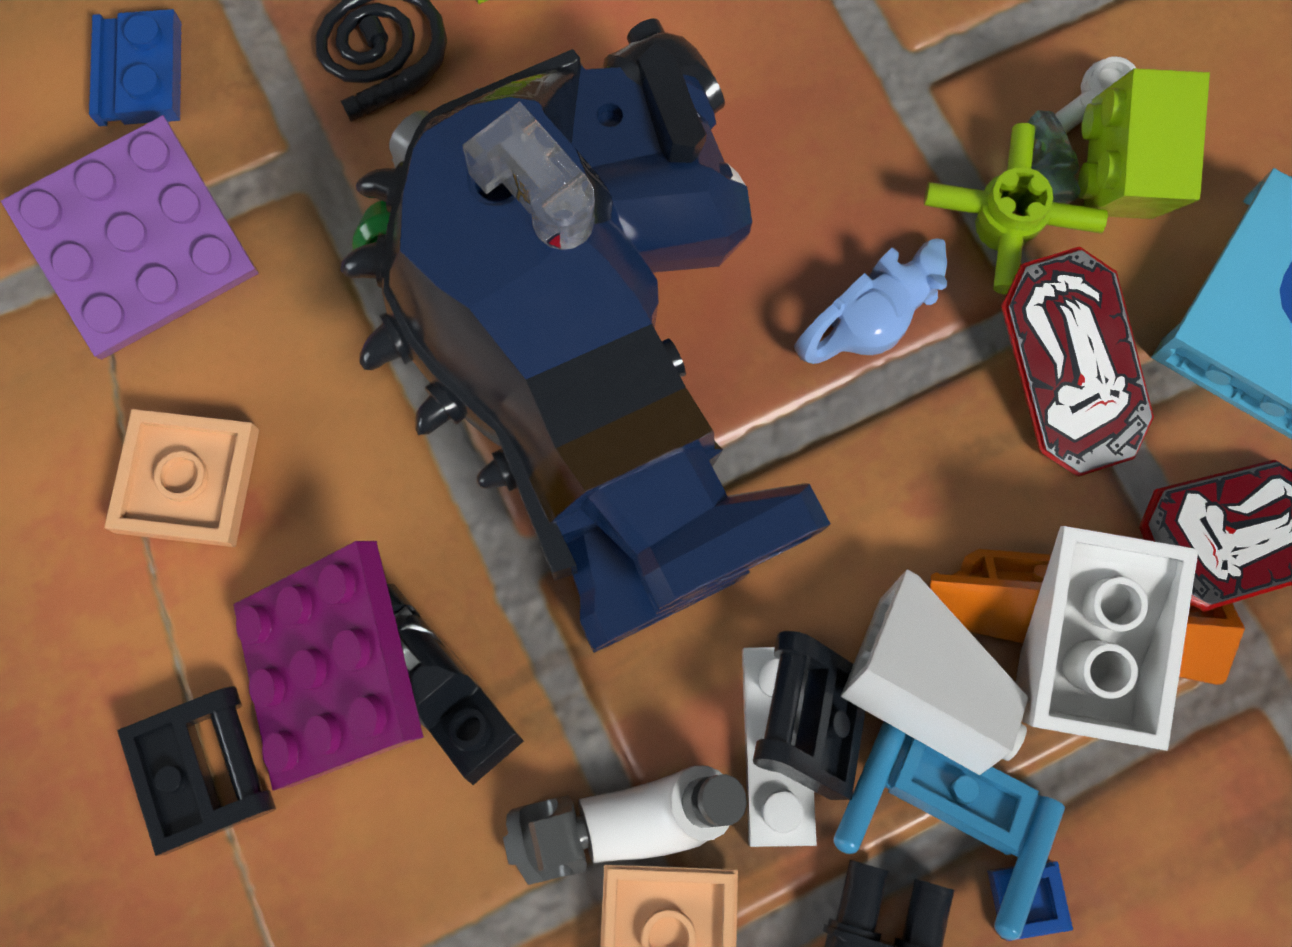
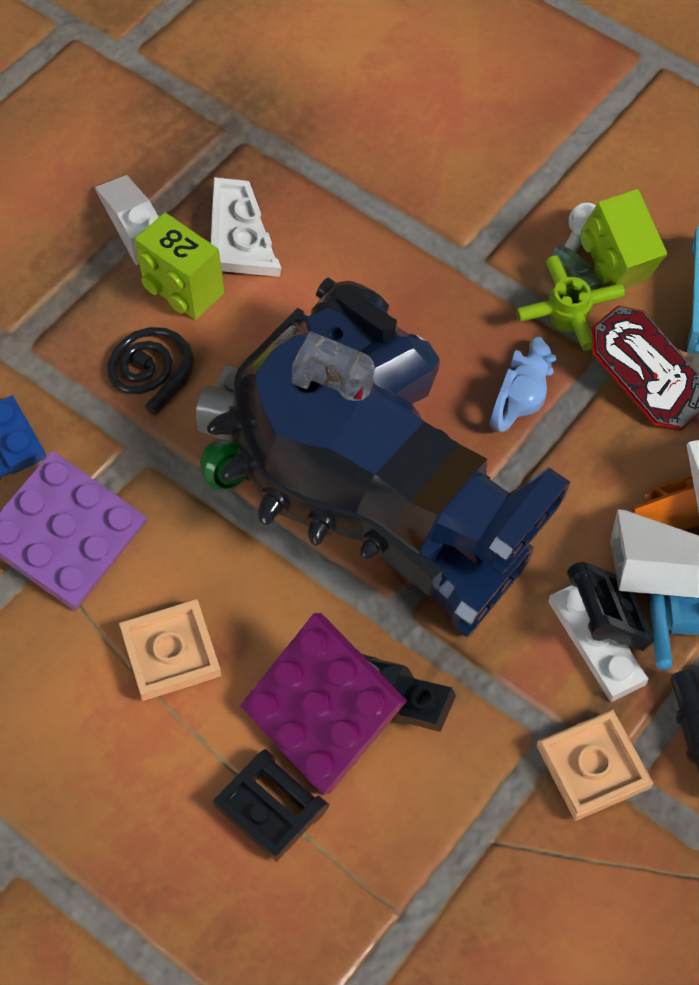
camera: 25 degrees left, 15 degrees down
piece [503,766,747,885] -> none

